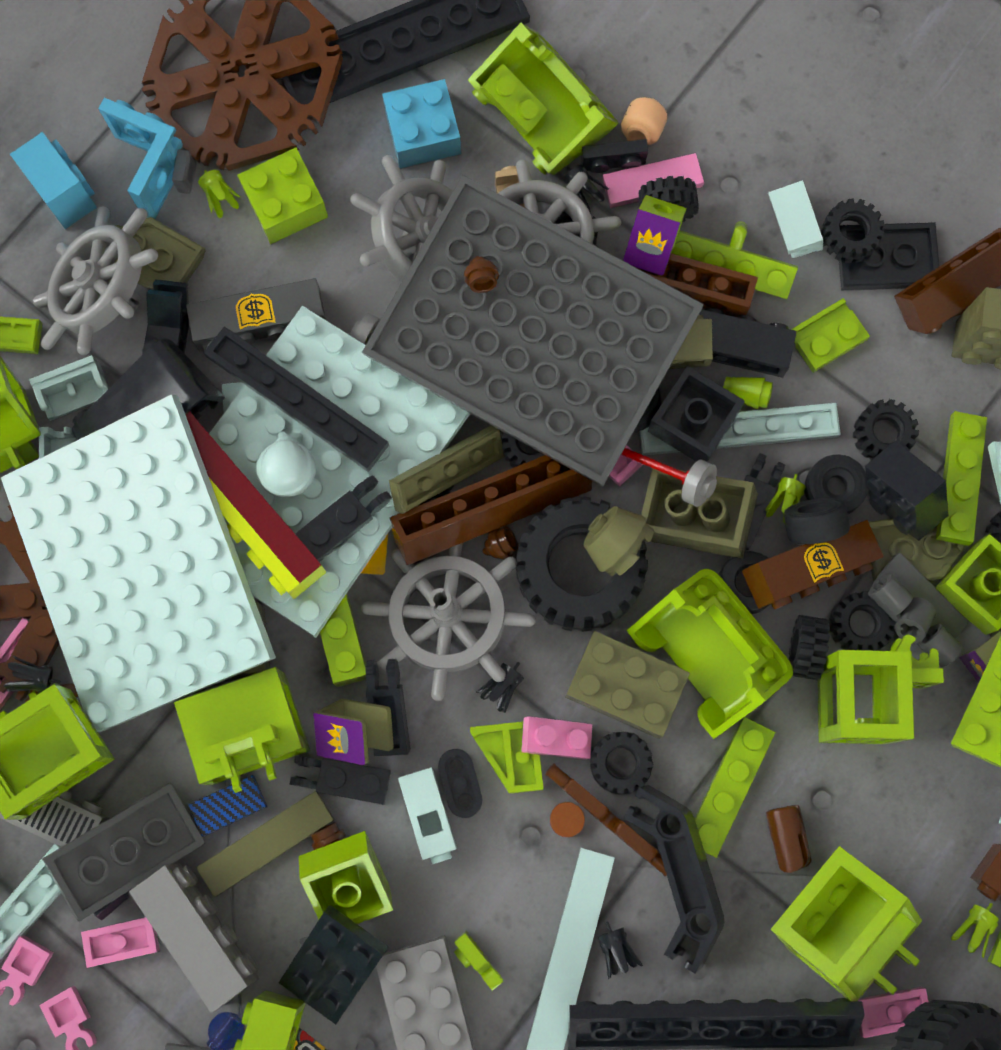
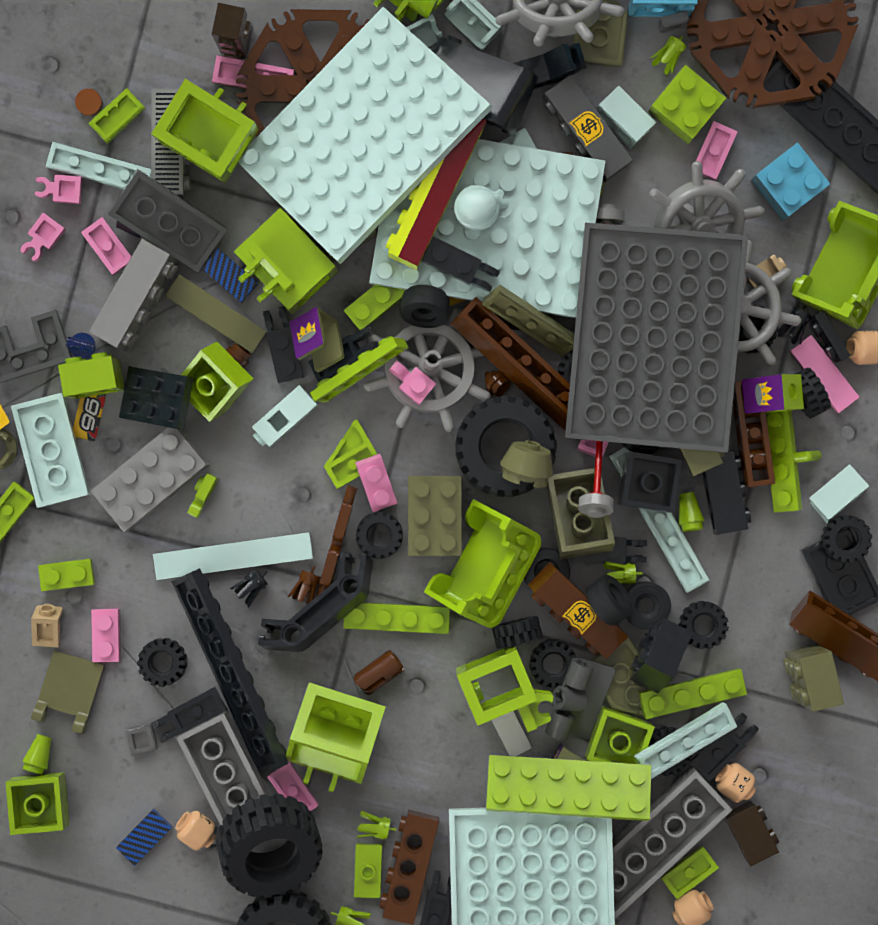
camera: 65 degrees right, 10 degrees up
black piece [4,655,61,693] -> none
black plate [203,326,389,472] -> none
black plate [438,749,482,818] -> none
reddish brown plate [464,256,499,293] -> none
black piece [476,662,524,713] -> none
lime plate [479,64,548,135] -> none
dark orange tile [550,802,585,837] -> none
lime plate [791,298,870,373] -> none
none -> reddish brown piece [287,566,321,604]
none -> lime plate [310,336,409,403]
none -> bright pink plate [389,360,436,405]
none -> black tyre [400,285,450,328]
none -> white sticker [492,711,532,756]
none -> light aqua hinge [596,86,656,150]
none -> bright pink plate [691,121,738,181]

